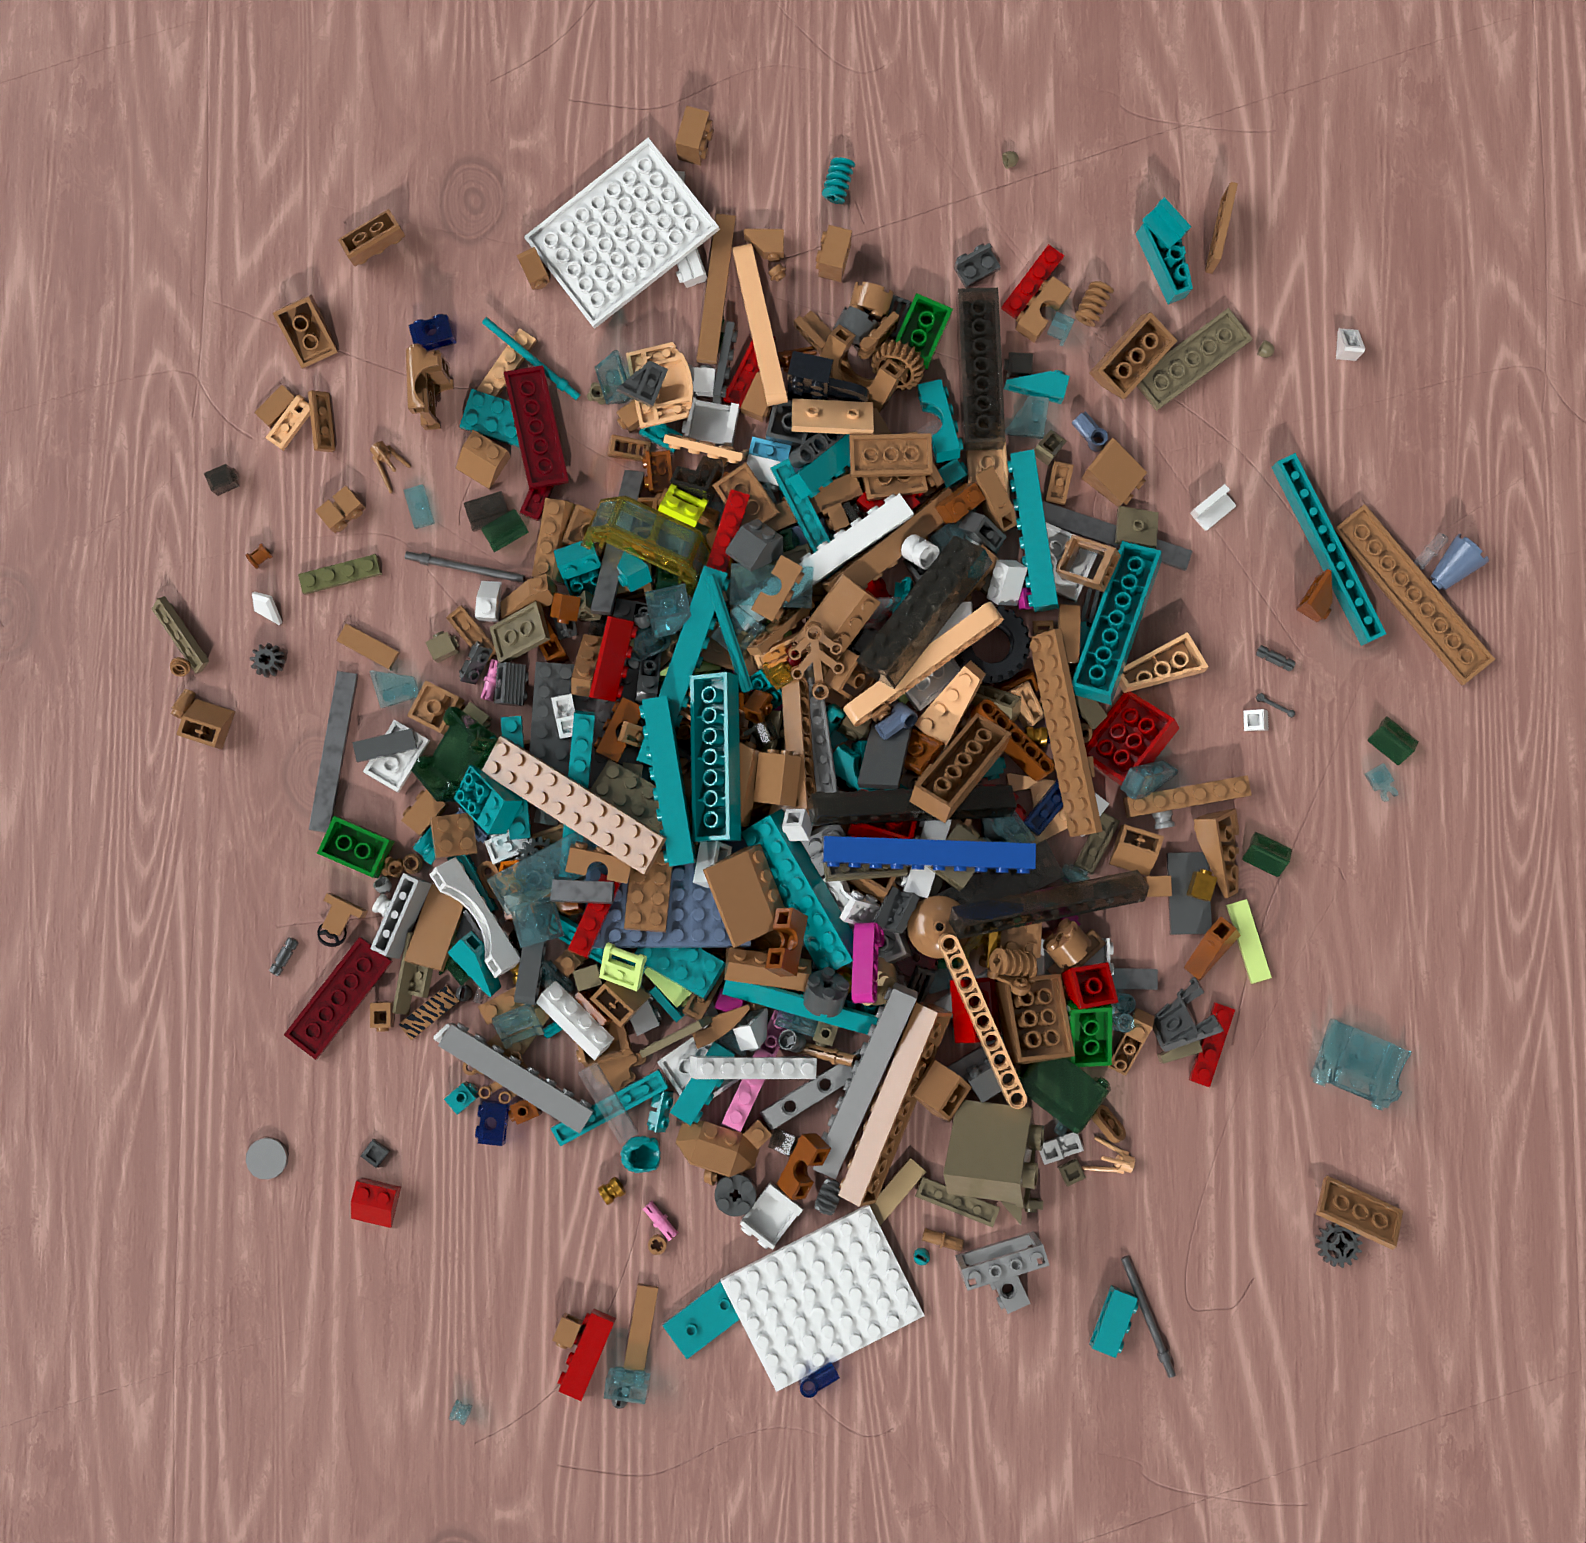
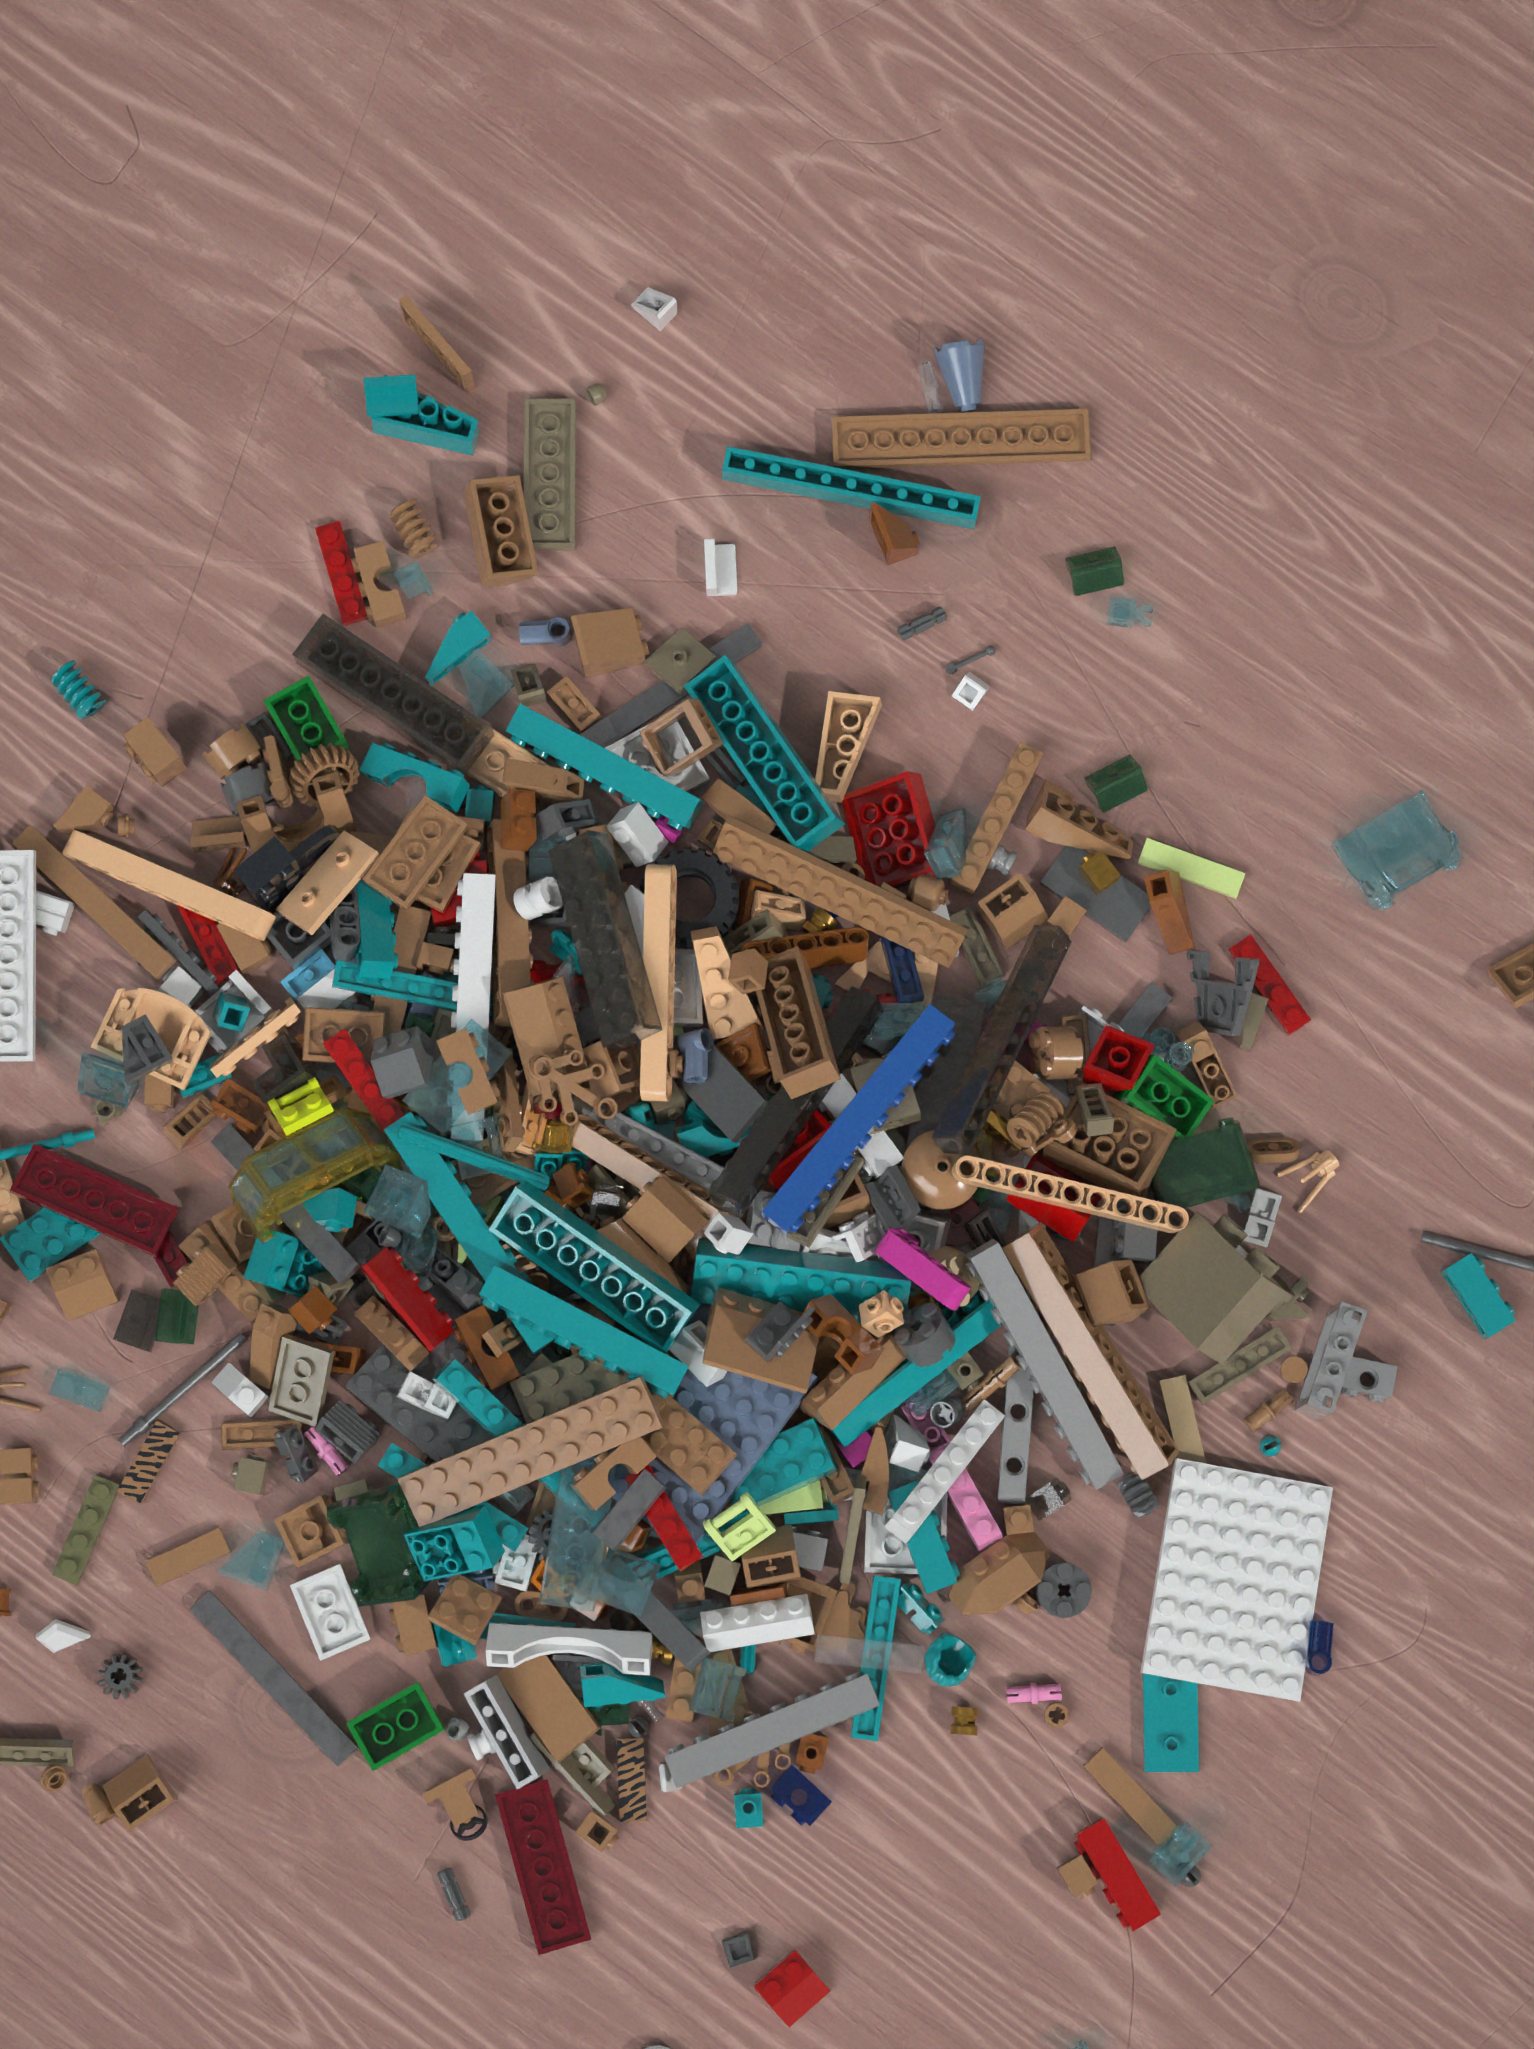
camera: 60 degrees left, 5 degrees down
dark grey tile [352,728,418,763] -> none
medium nougat plate [381,856,403,878] -> none
medium nougat plate [402,854,423,874] -> none
white panel [740,1181,803,1250] -> none
dark orange arch [777,1133,831,1200] -> none
dark grey bracket [954,243,1001,288] -> none
dark tan hinge [1002,151,1019,169] -> none
clear smoke brick [1003,352,1033,378] -> none
dark tan tile [1058,1158,1086,1187] -> none
none -> tile [117,1421,181,1505]
none -> medium nougat brick [173,1243,237,1306]
none -> teal brick [212,992,250,1032]
none -> medium nougat brick [728,949,768,994]
none -> dark grey bracket [744,1301,815,1362]
none -> light nougat brick [859,1291,904,1338]
none -> medium nougat head [907,874,948,911]
none -> dark tan slope [1075,1083,1114,1136]
none -> medium nougat tile [1280,1356,1308,1384]

